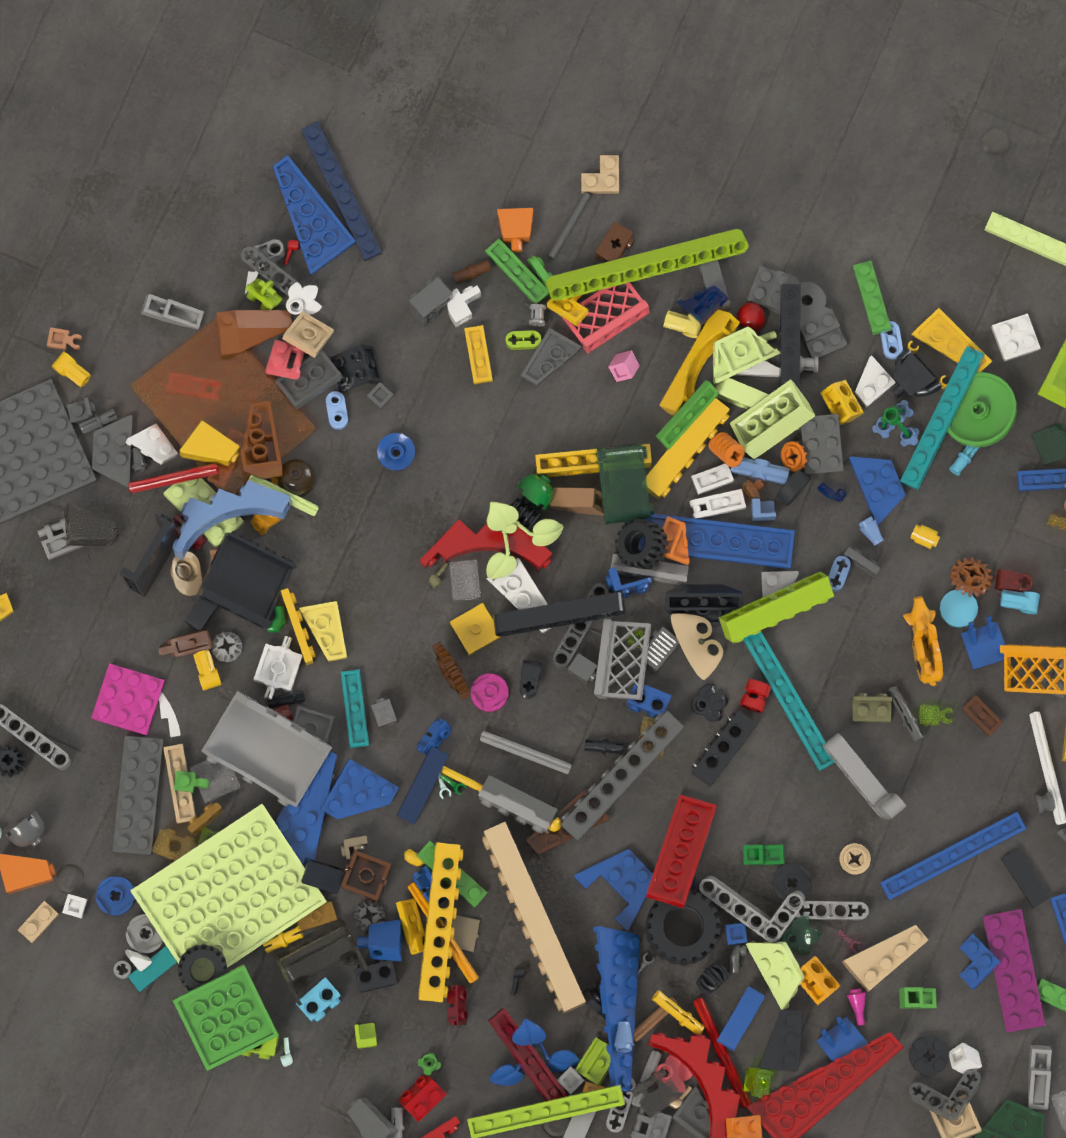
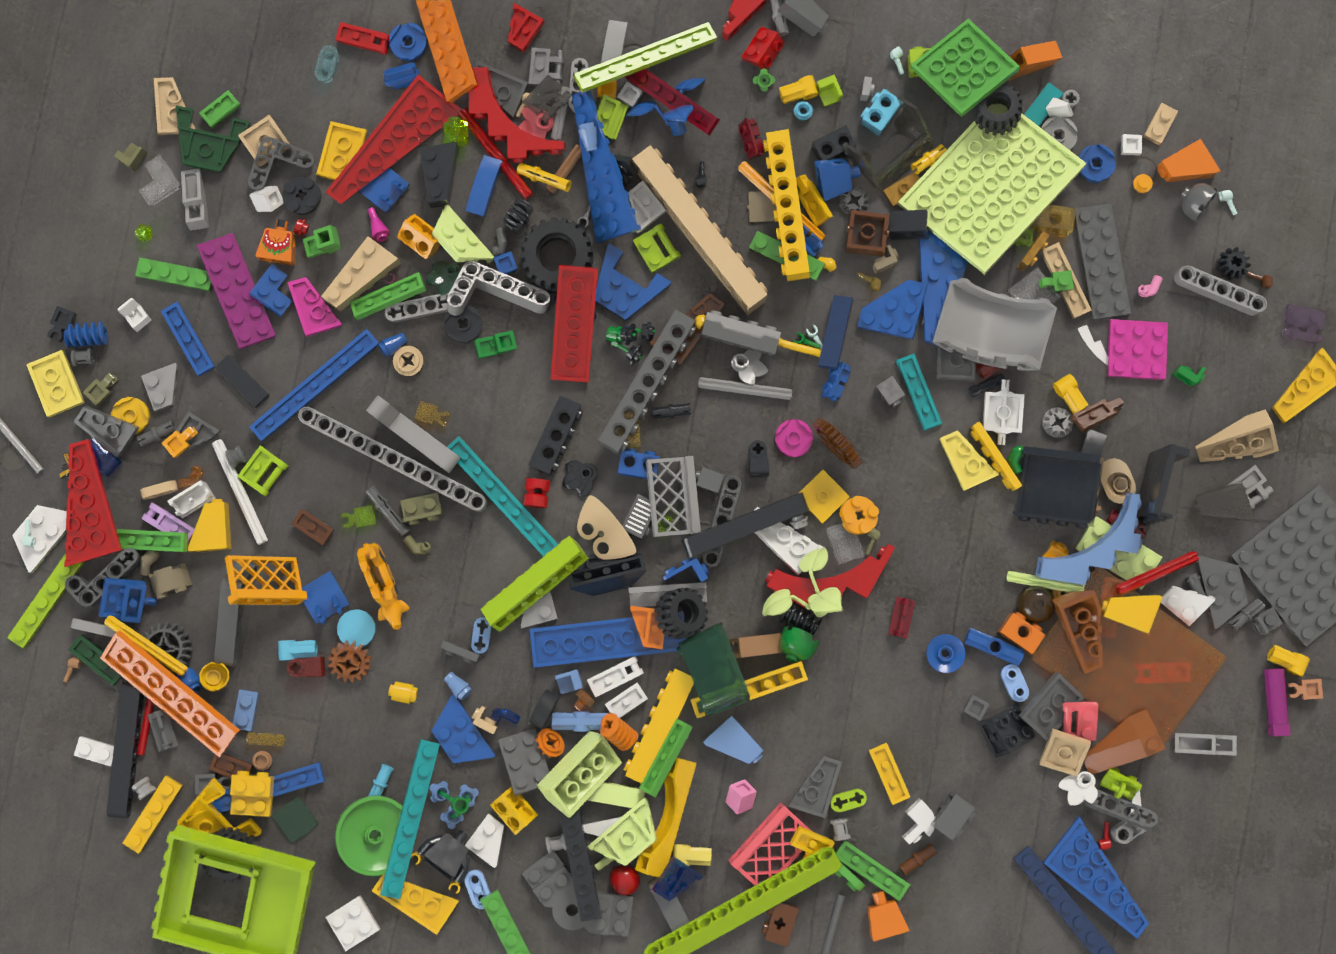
camera: 170 degrees right, 5 degrees up
none -> lime plate [237,445,289,496]
none -> orange torso [255,219,296,266]
none -> dark pink wing [287,277,342,337]
none -> red plate [294,219,309,237]
none -> light grey beam [298,407,487,512]
none -> yellow tile [316,121,368,180]
none -> bright green plate [350,272,426,320]
none -> blue cone [378,332,408,357]
none -> olive arm [403,535,431,555]
none -> clear yellow plate [414,400,451,426]
none -> tan bracket [472,706,498,734]
none -> black plant [606,322,656,366]
none -> white wing [628,181,666,234]
none -> lime plate [633,224,681,274]
none -> medium blue slope [703,716,763,764]
none -> light grey plate [731,350,768,385]
none -> yellow piece [779,75,819,104]
none -> light grey plate [789,514,808,529]
none -> medium azure plate [794,101,813,120]
none -> light orange plate [839,496,879,535]
none -> clear yellow hand [856,272,881,291]
none -> light grey plate [860,76,875,101]
none -> dark red hinge [888,597,916,639]
none -> blue piece [964,628,1025,666]
none -> orange brick [997,612,1045,654]
none -> orange slope [1007,41,1062,81]
none -> light orange plate [1133,174,1153,193]
none -> bright pink arm [1138,275,1163,298]
none -> green bracket [1172,365,1206,387]
none -> tan wedge [1195,409,1279,462]
none -> magenta piece [1264,669,1291,736]

